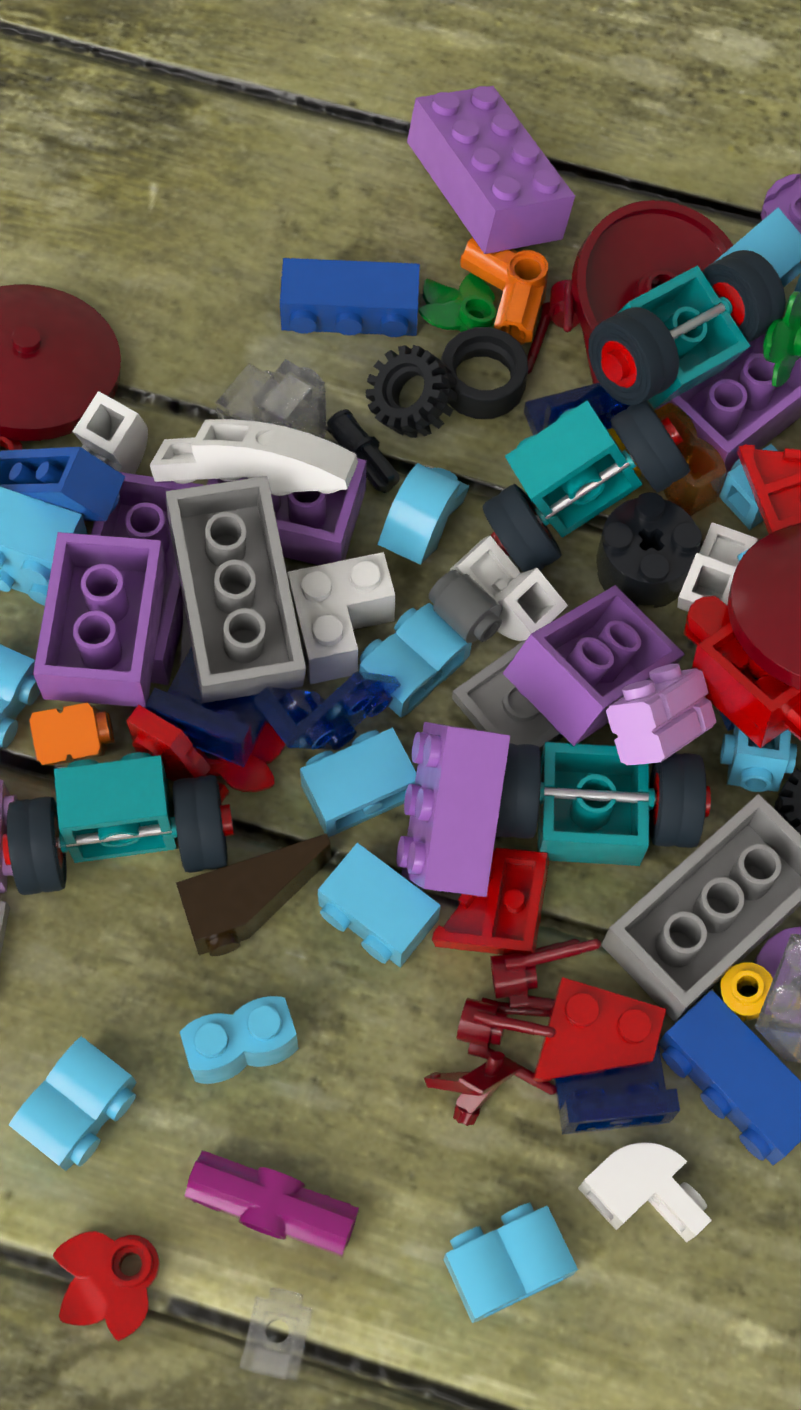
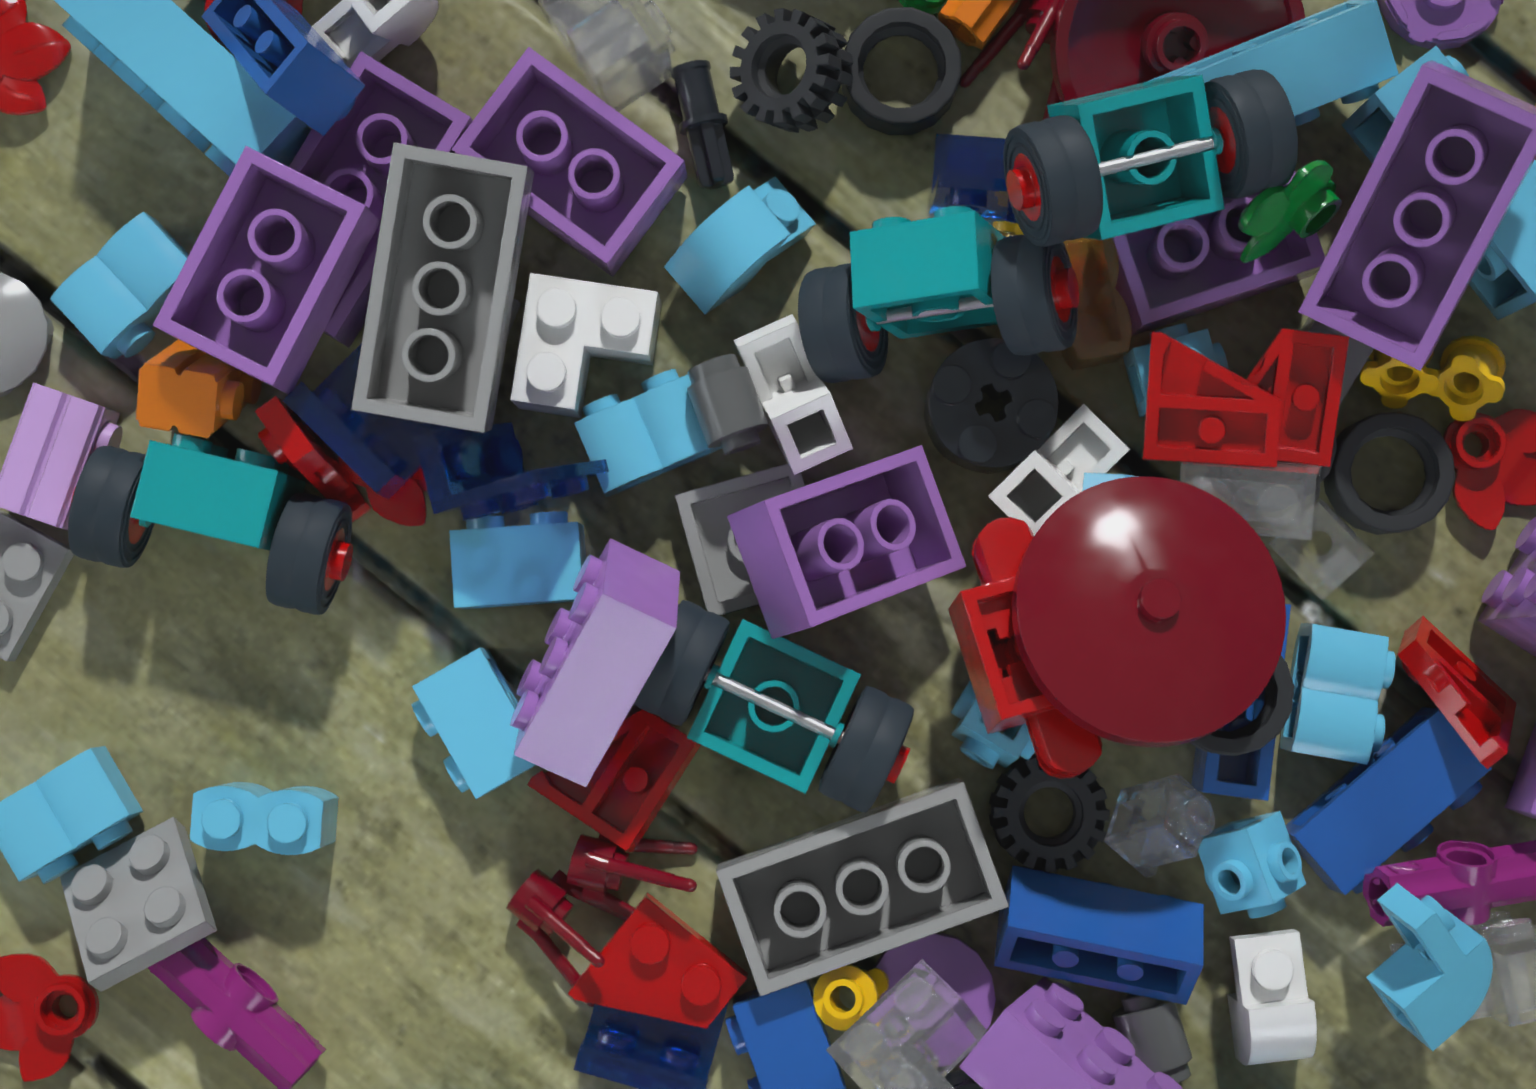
camera: 30 degrees right, 20 degrees up
white slope [150,419,358,496] -> none
dark brown slope [176,834,331,956] -> none
dark red piece [424,1051,522,1126] -> none
lavender brick [606,664,717,766] -> none
none -> light grey plate [60,817,217,992]

